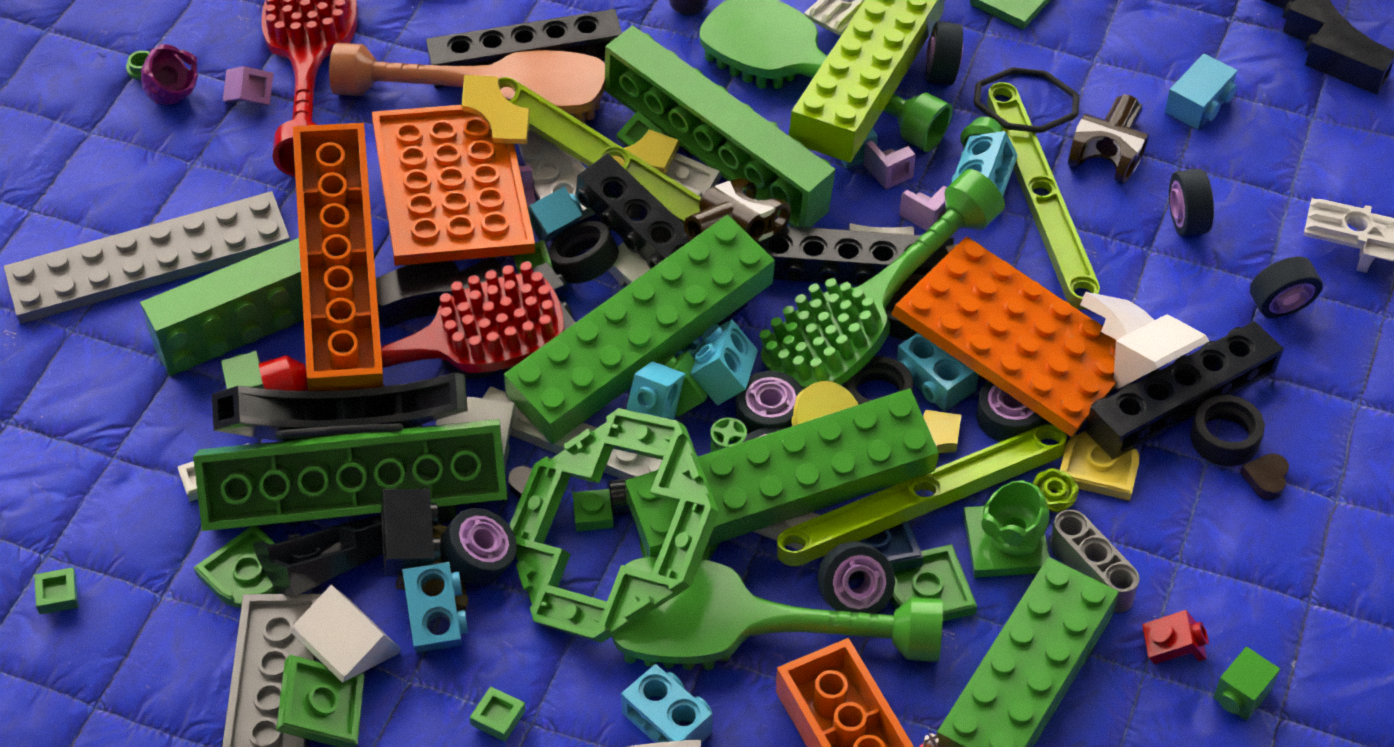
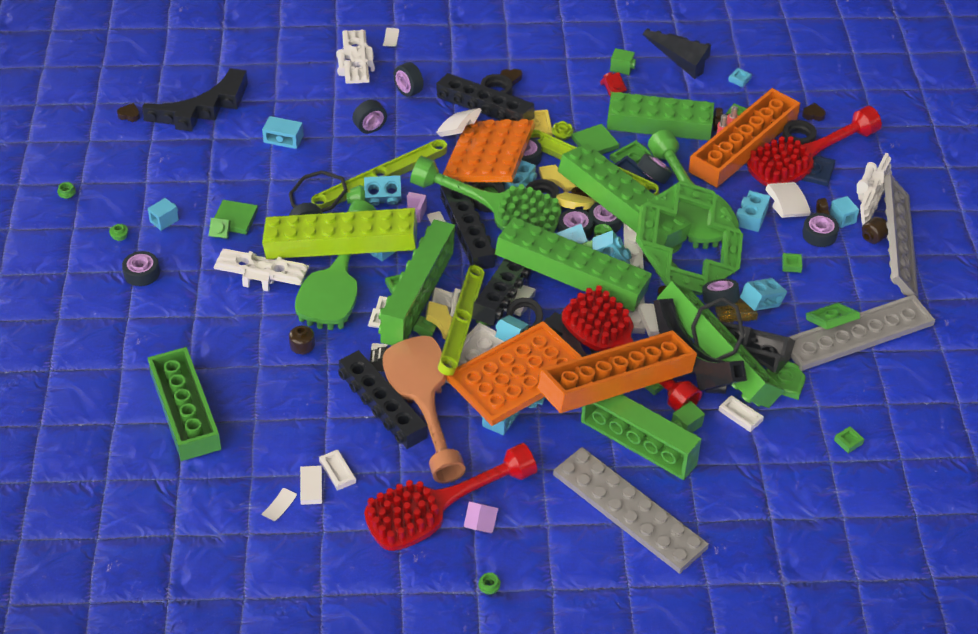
camera: 115 degrees left, 5 degrees down
magenta hair [141,44,198,105] -> none
white slope [290,585,401,683] -> none
black brick [381,489,440,576] -> none
light yellow tile [461,75,530,144] -> none
dark brown connector [684,178,791,242] -> none
bright green hair [981,480,1049,557] -> none
light grey beam [1050,510,1140,613] -> none
dark brown connector [1068,94,1149,183] -> none
white slope [1114,314,1209,389] -> none

